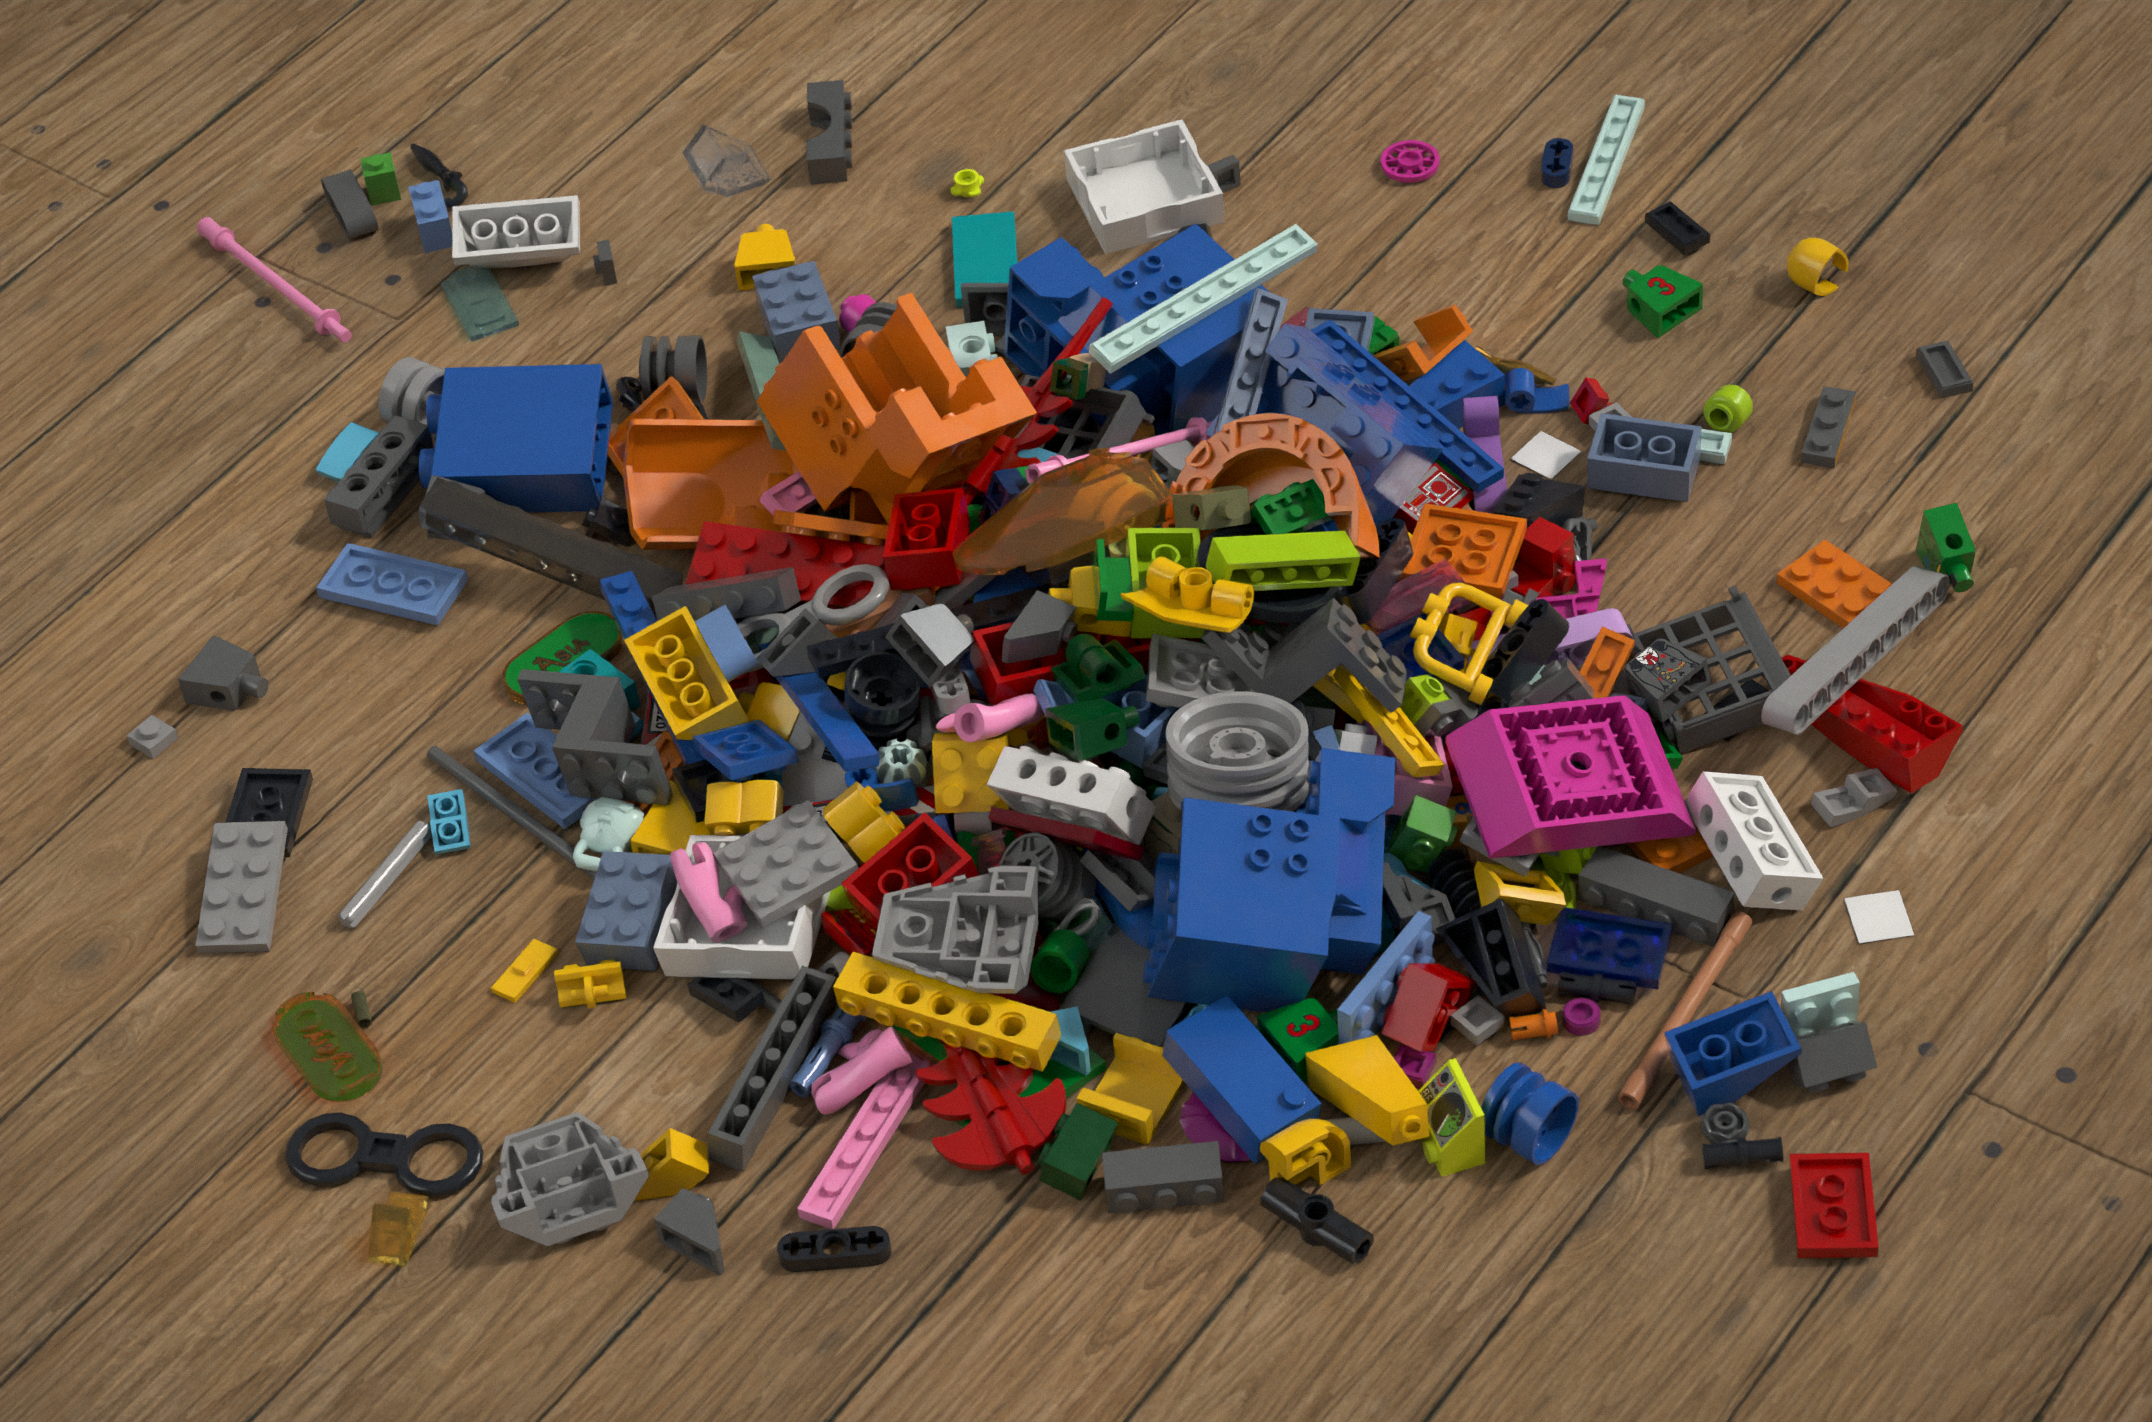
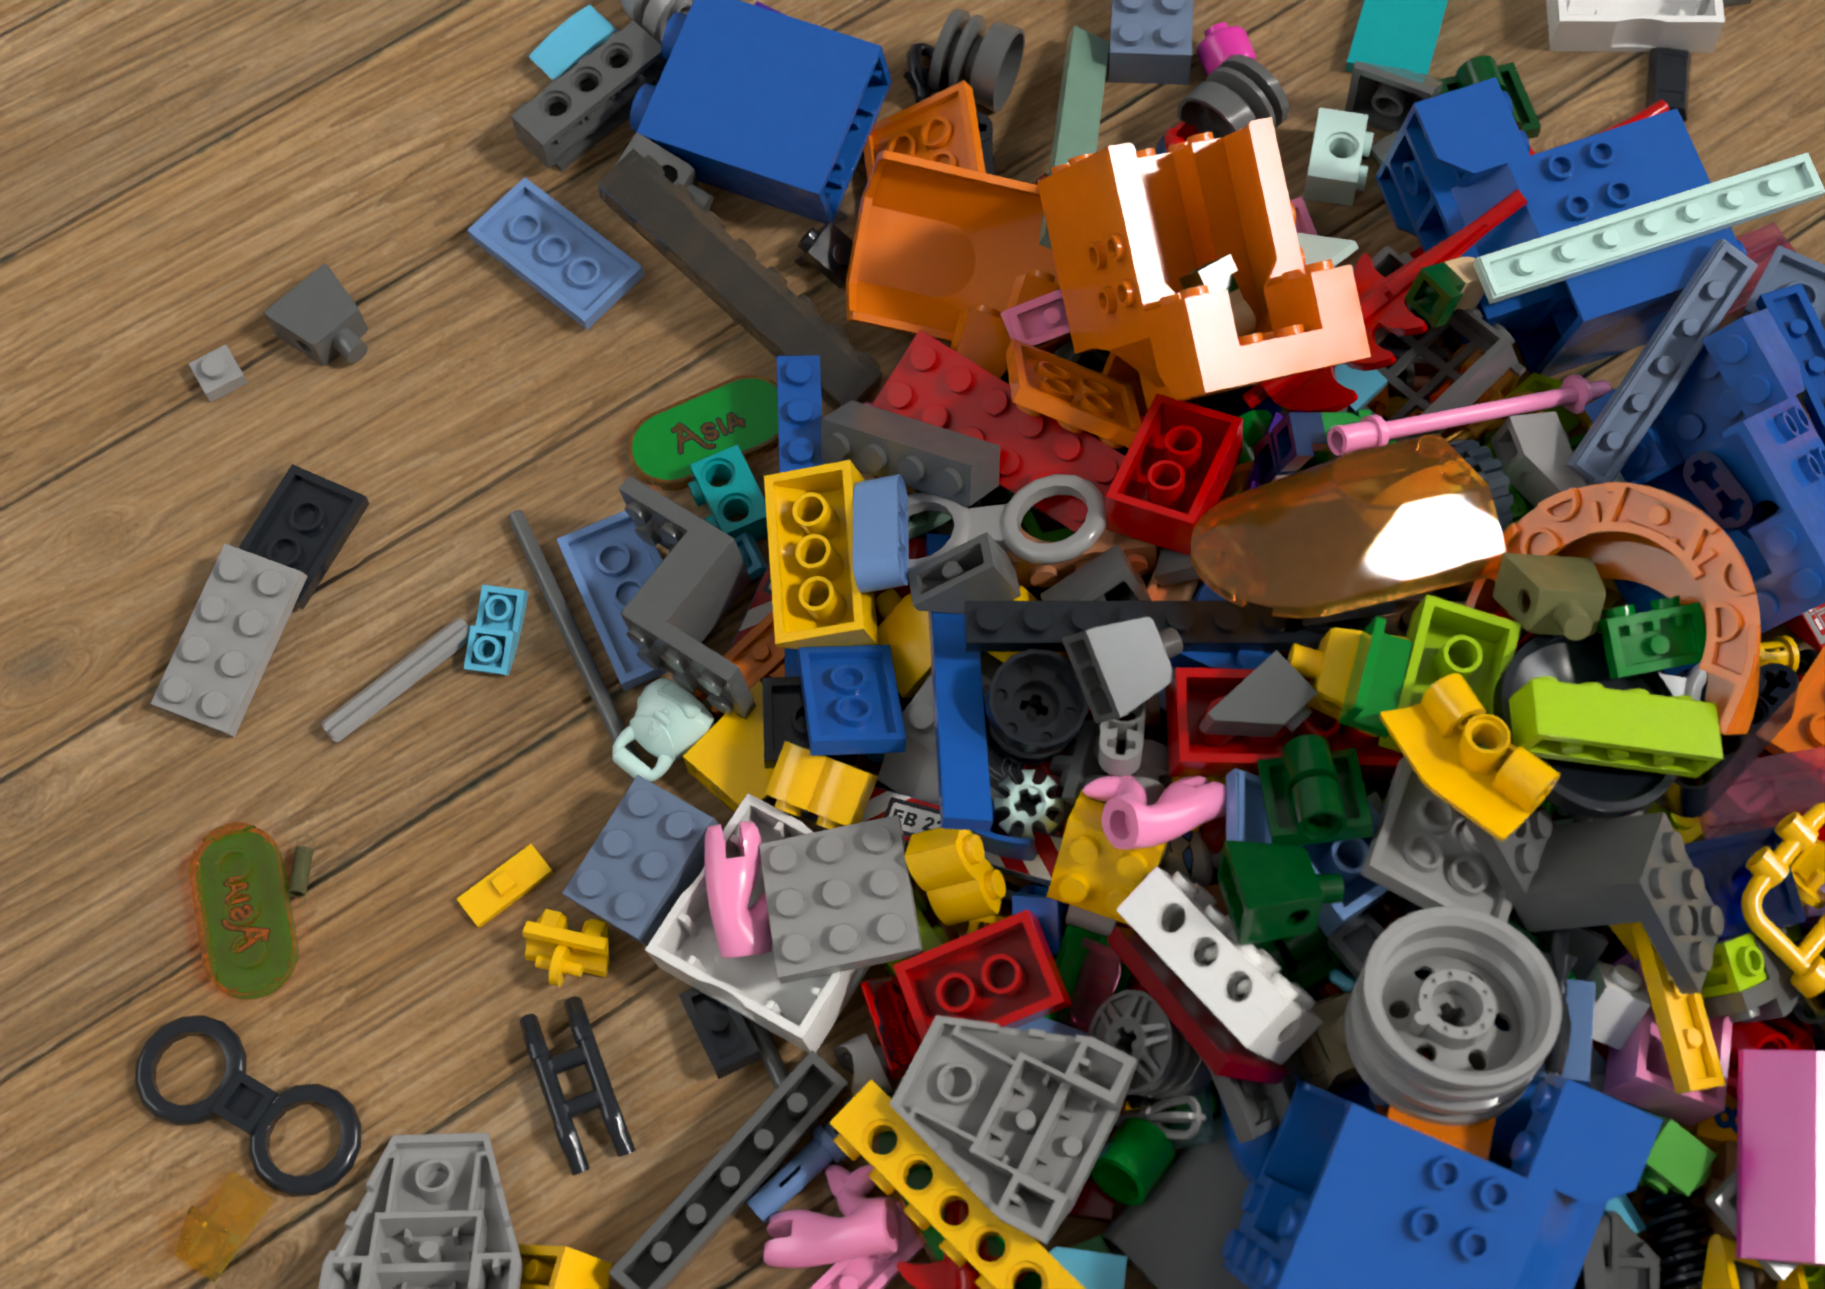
camera: 20 degrees right, 20 degrees up
none -> black piece [520,996,636,1175]

